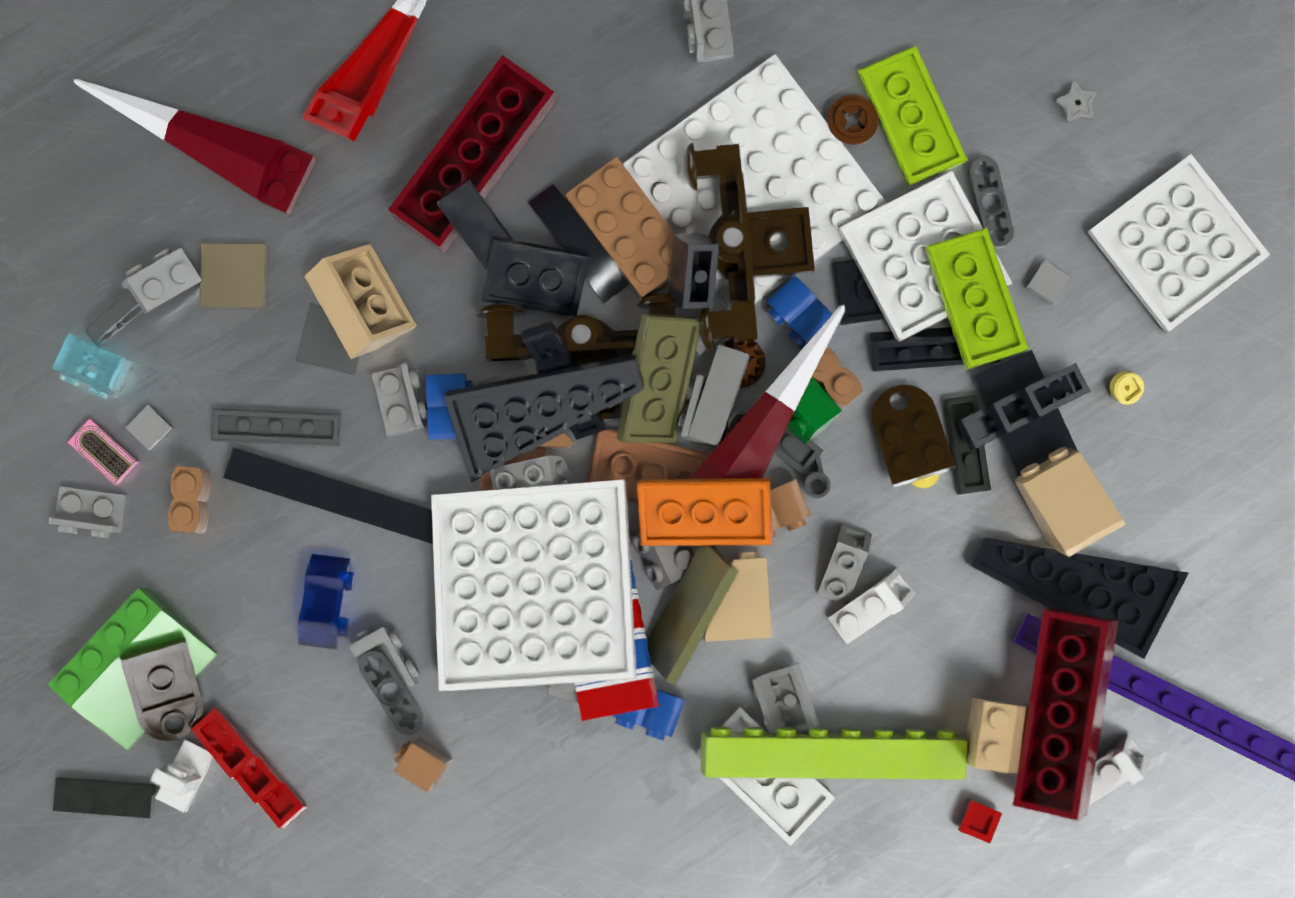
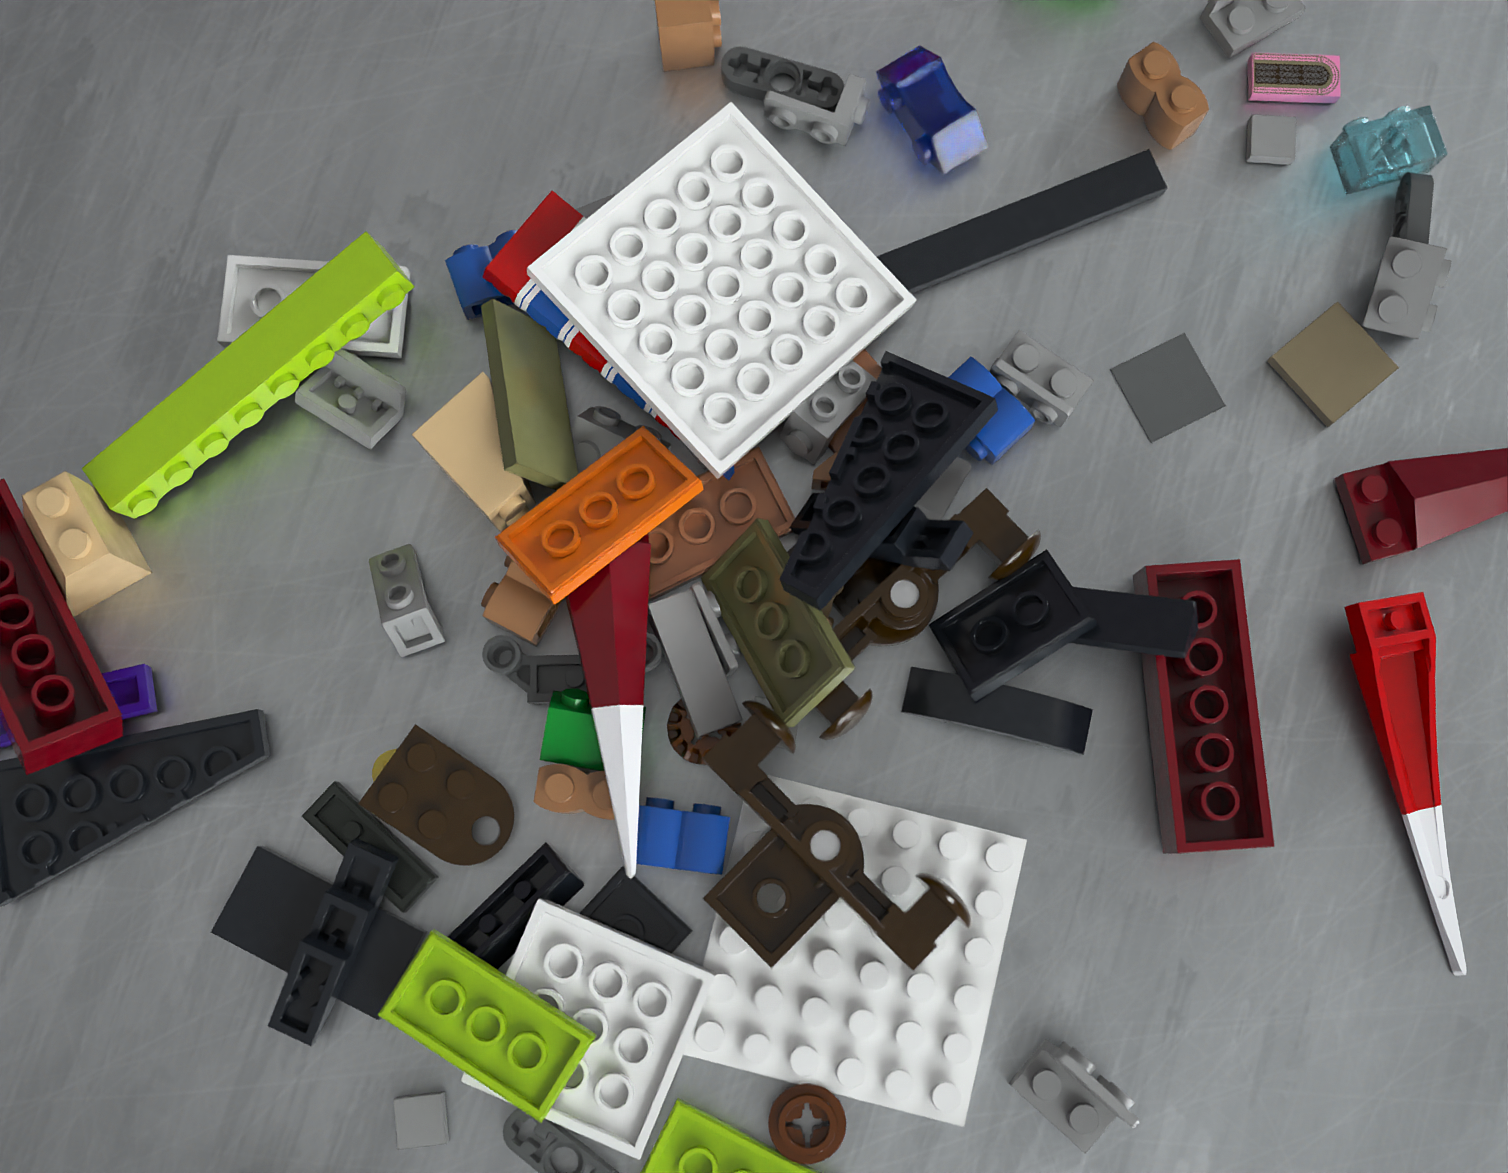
camera: 135 degrees right, 5 degrees down
dark grey tile [211,408,343,447] -> none
tan slope [305,244,417,359] -> none
medium nougat brick [565,157,676,300] -> none
black brick [669,234,719,309] -> none
white bracket [828,568,916,644] -> none
red plate [958,799,1002,844] -> none
tan slope [1014,447,1126,557] -> none
light yellow tile [1109,371,1144,405] -> none

